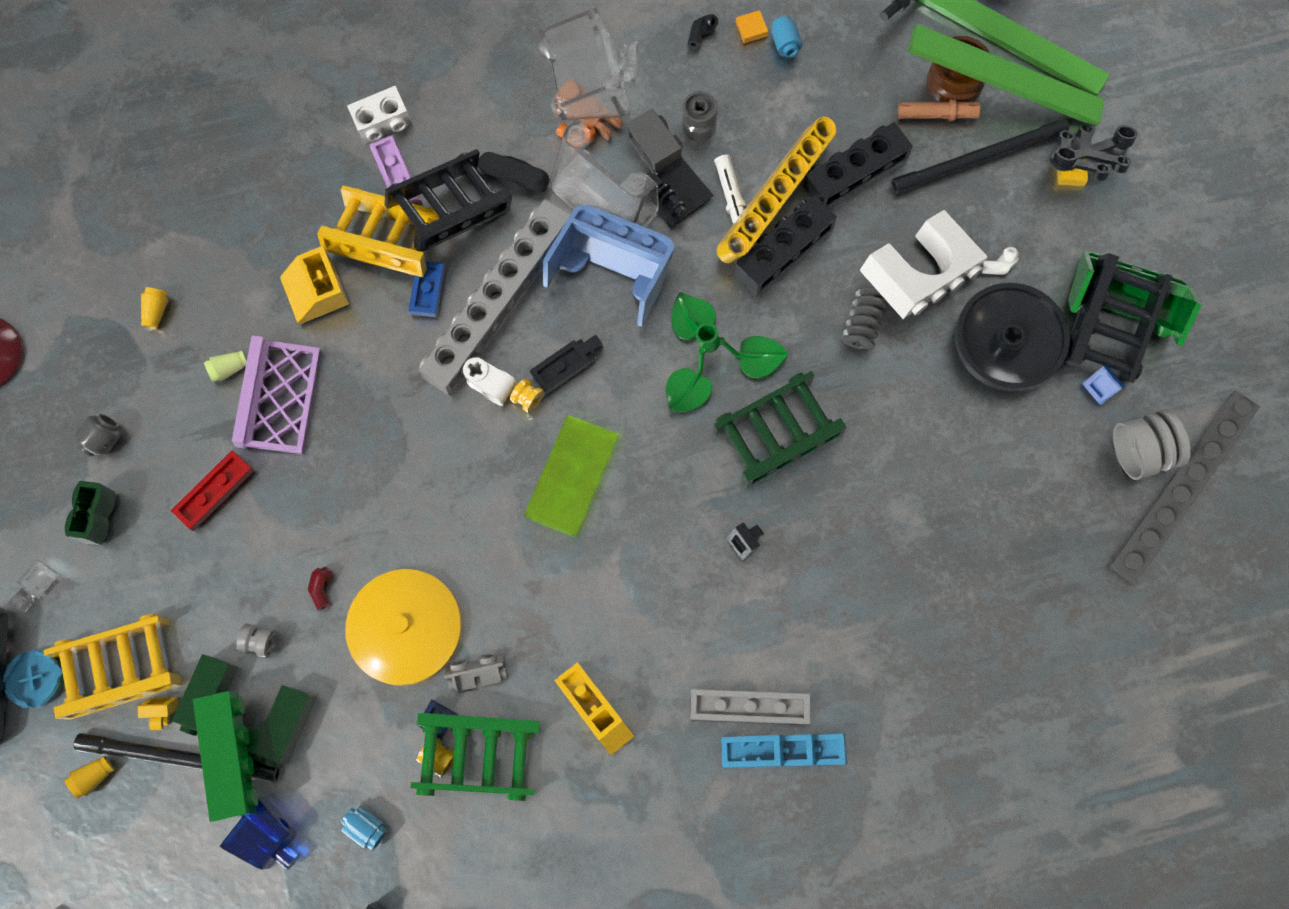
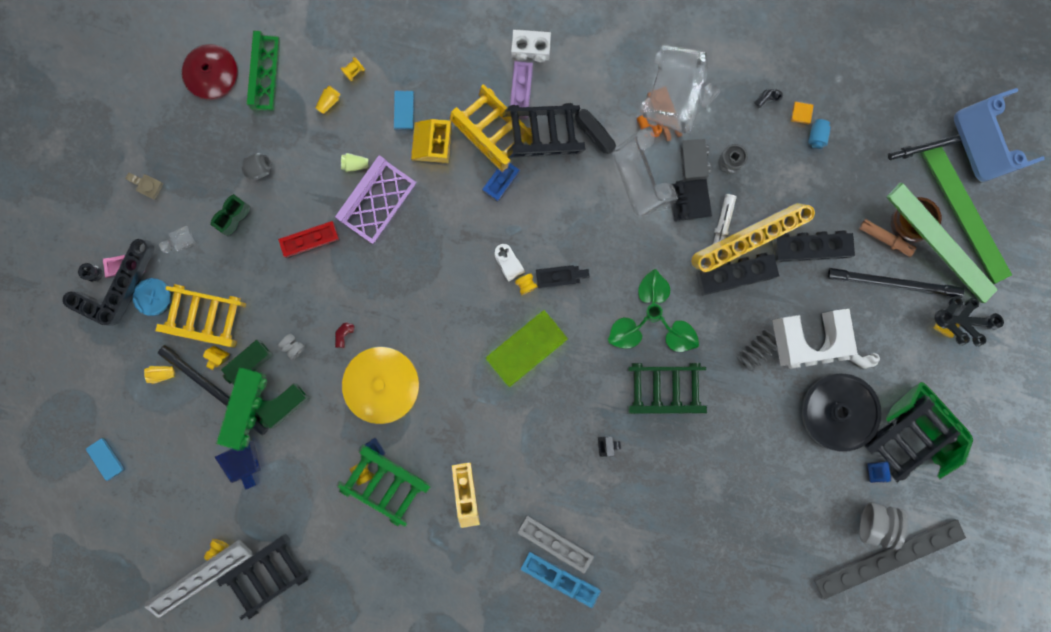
camera: 25 degrees right, 10 degrees up
dark azure brick [341,806,388,851] -> none
light grey brick [418,199,570,396] -> none
light grey hinge [444,653,507,692] -> none
medium blue windscreen [543,204,674,327] -> none
none -> green fence [247,30,280,111]
none -> yellow bush [340,57,365,81]
none -> dark azure tile [394,91,414,130]

